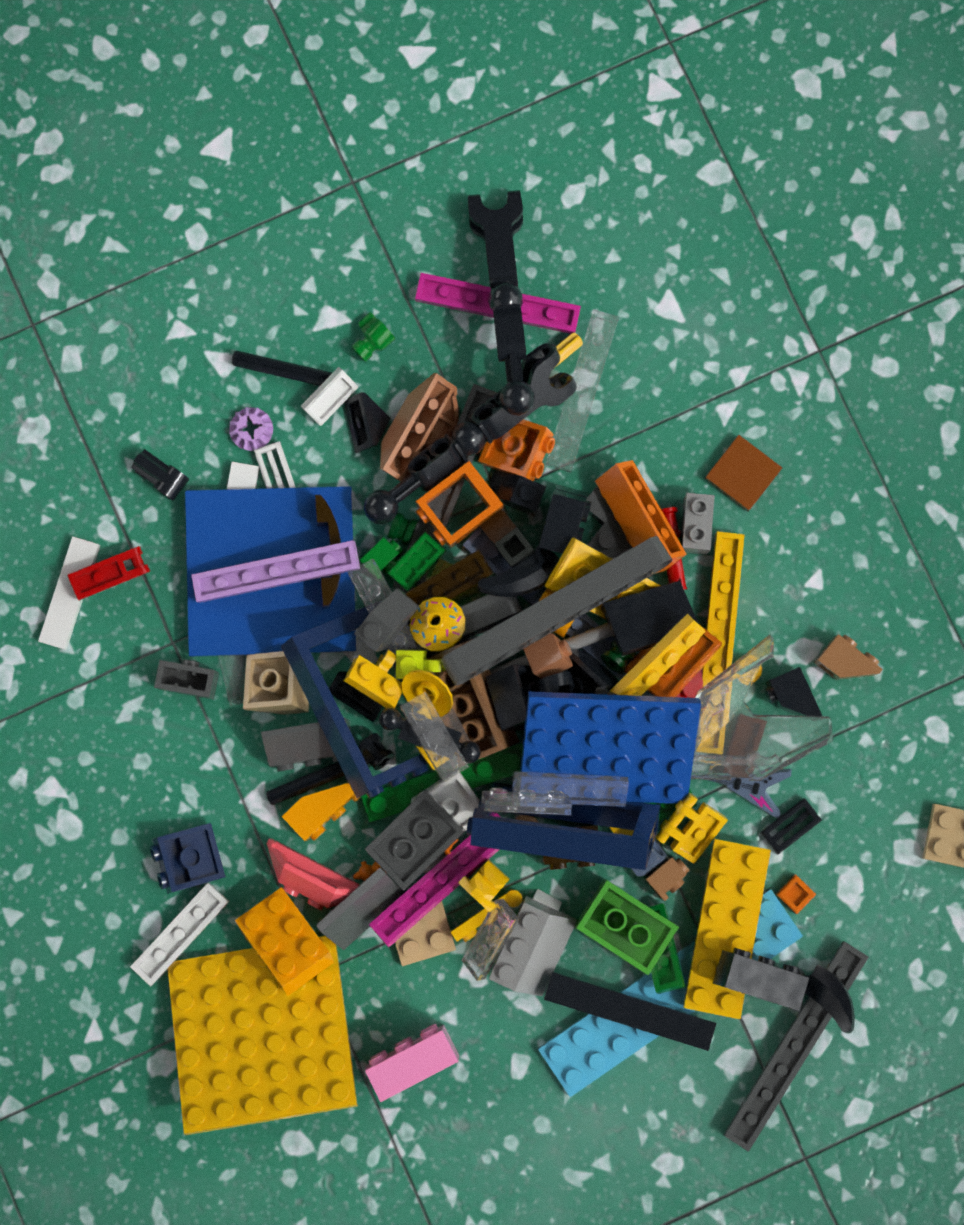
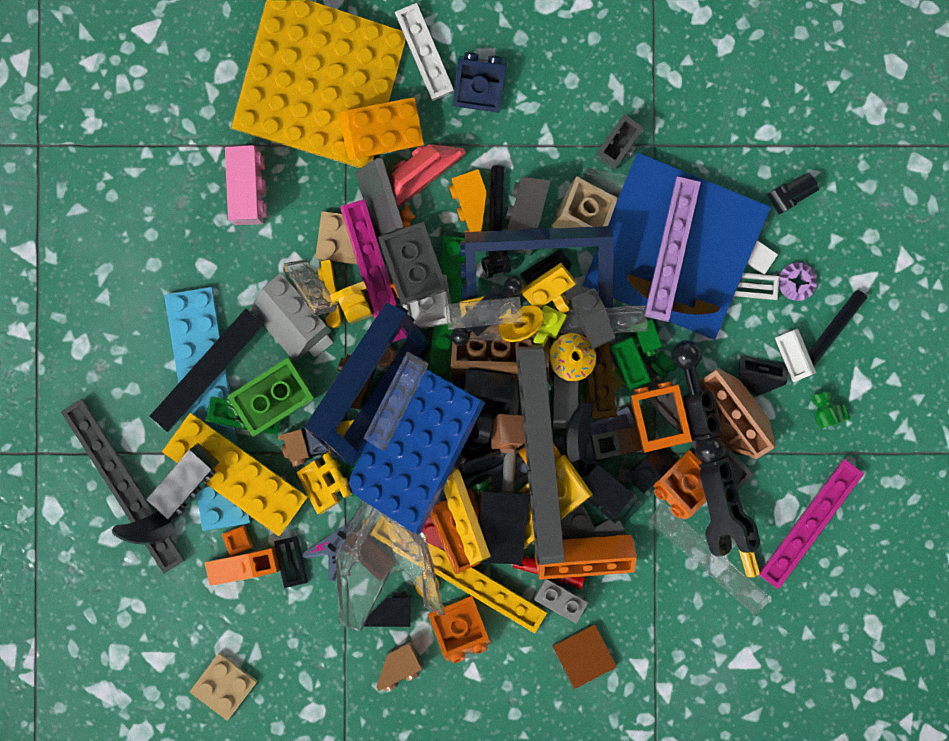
camera: 110 degrees right, 5 degrees up
white tile [38,536,100,650] -> none
red plate [67,546,151,601] -> none
black piece [468,190,535,416] -> none
clear plate [481,788,572,815] -> none
none -> orange slope [204,546,280,586]
none -> orange plate [428,596,492,664]

